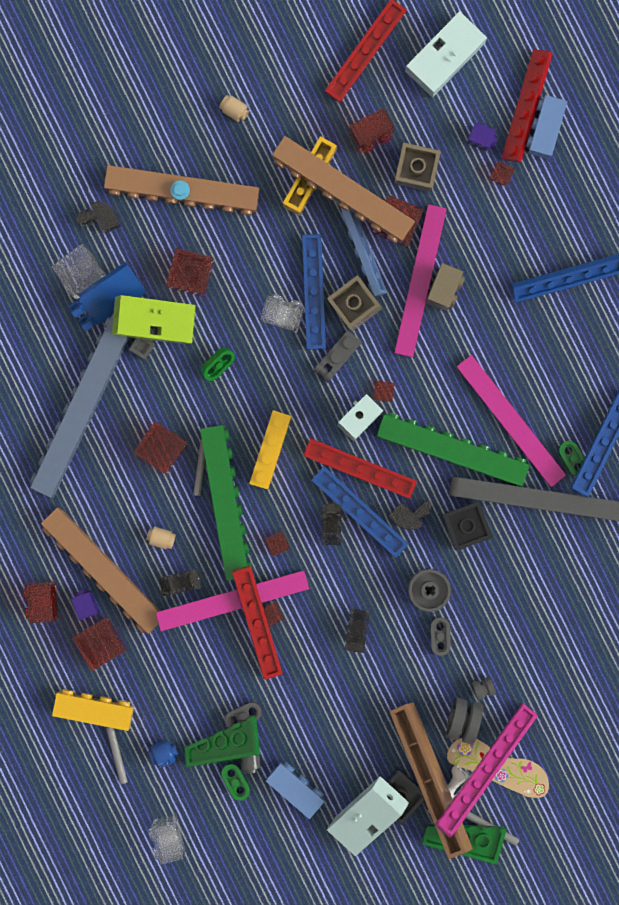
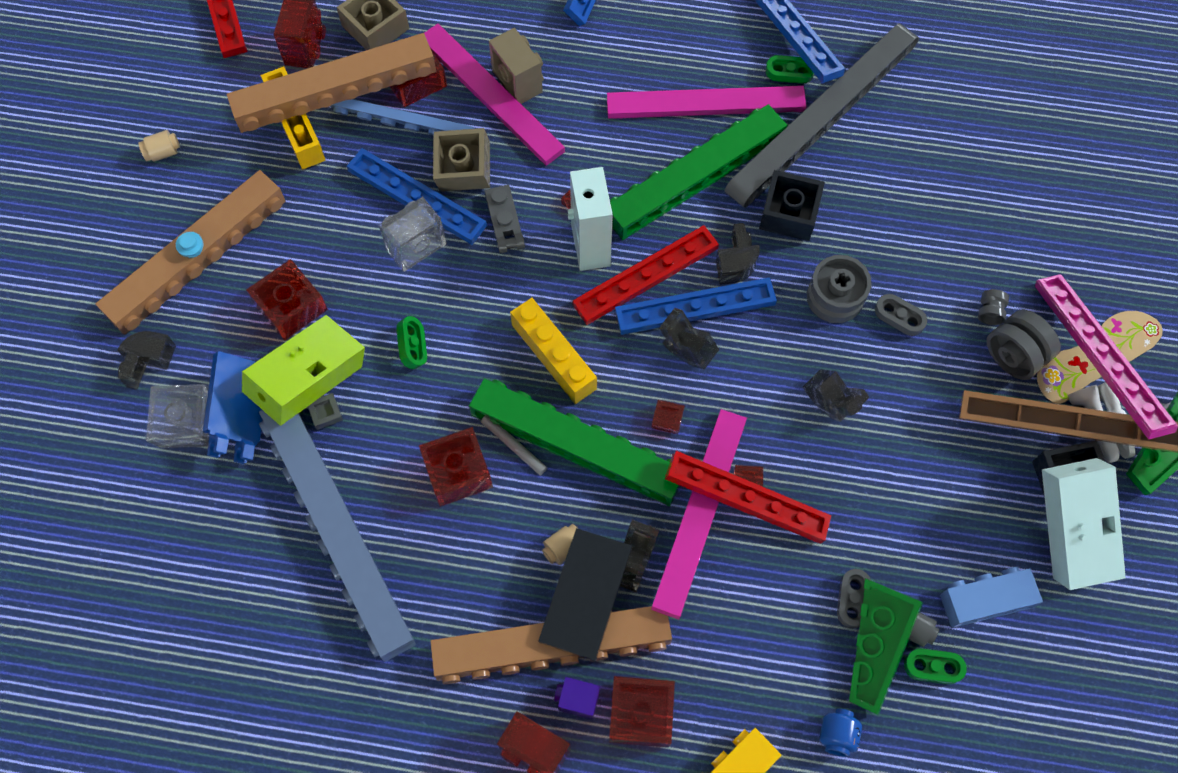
camera: 55 degrees left, 20 degrees down
none -> black tile [538,528,632,661]

